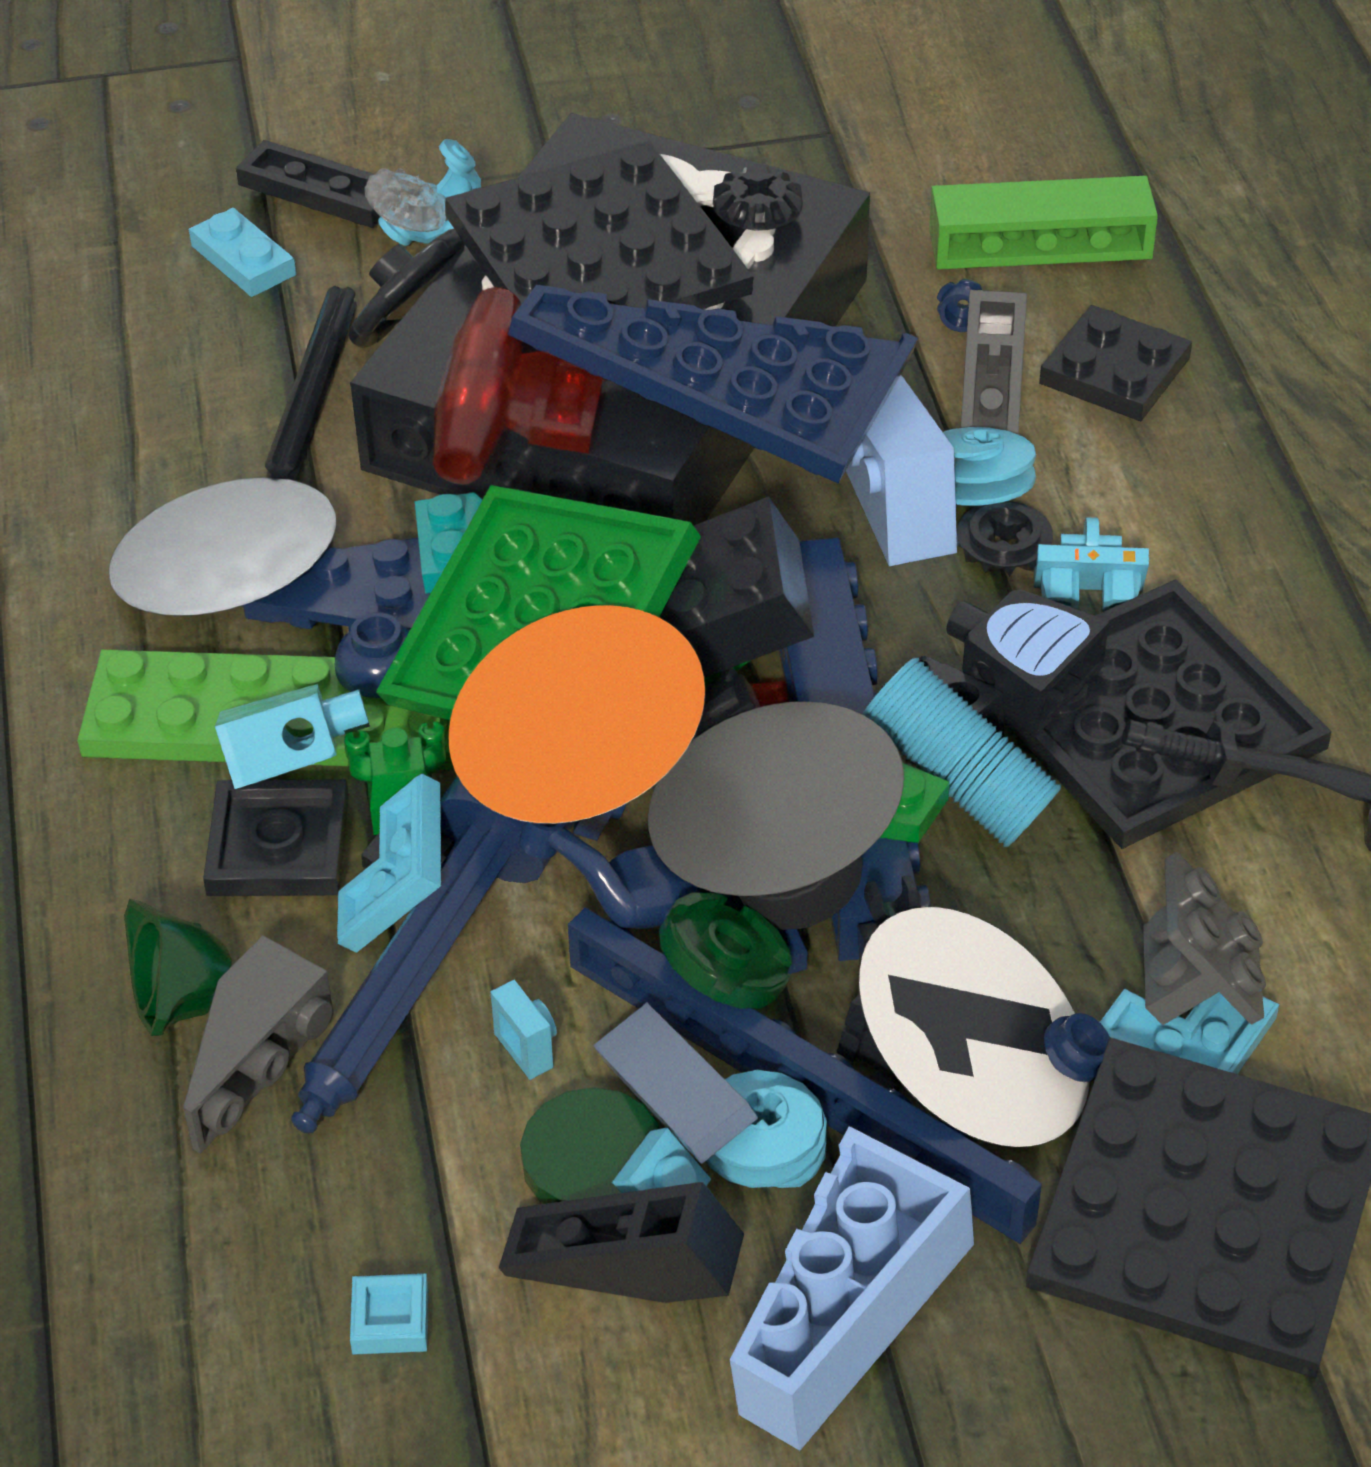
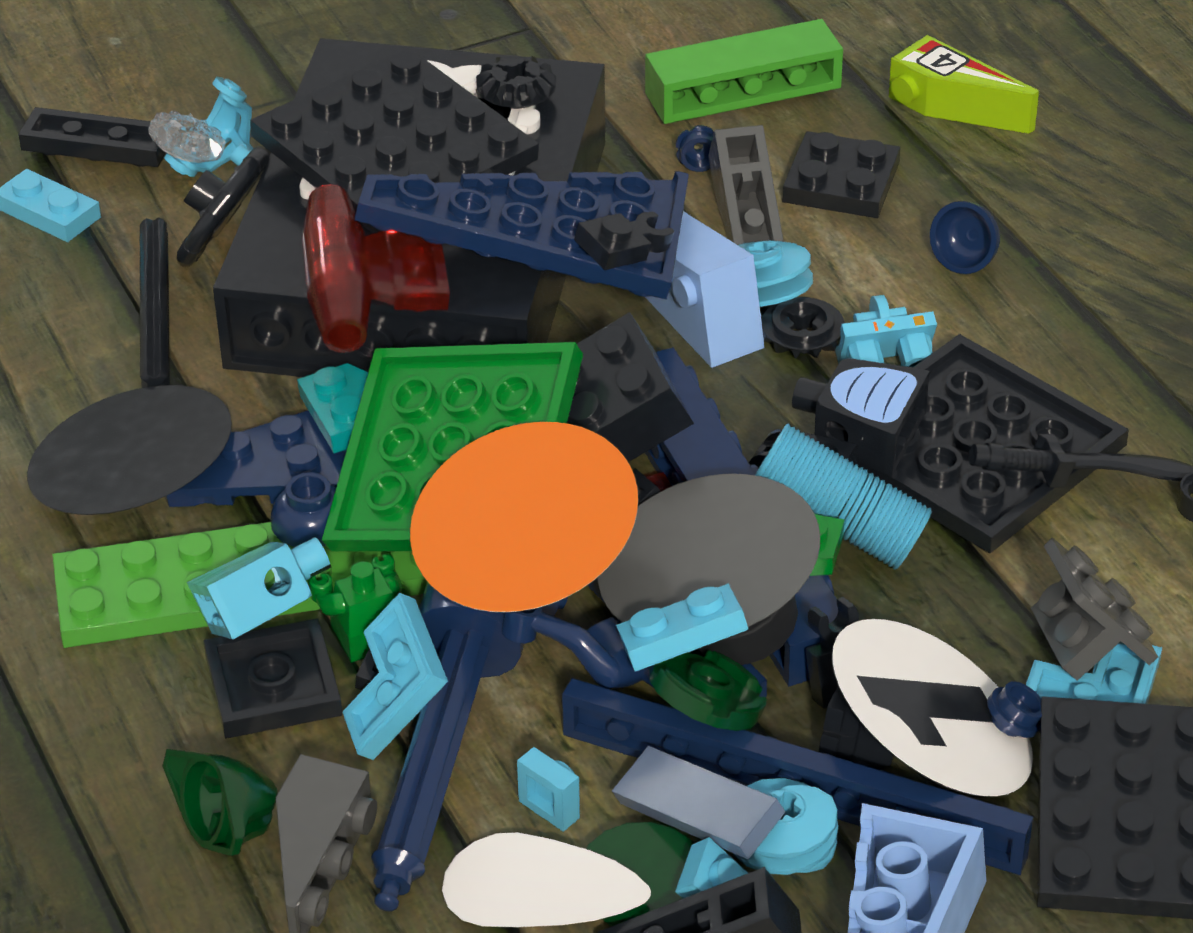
camera: 15 degrees left, 5 degrees down
none -> white sticker [442,832,651,927]
none -> black plate [574,212,675,270]
none -> medium azure plate [616,583,749,672]
none -> lime slope [889,35,1039,134]
none -> dark blue piece [930,201,1000,274]

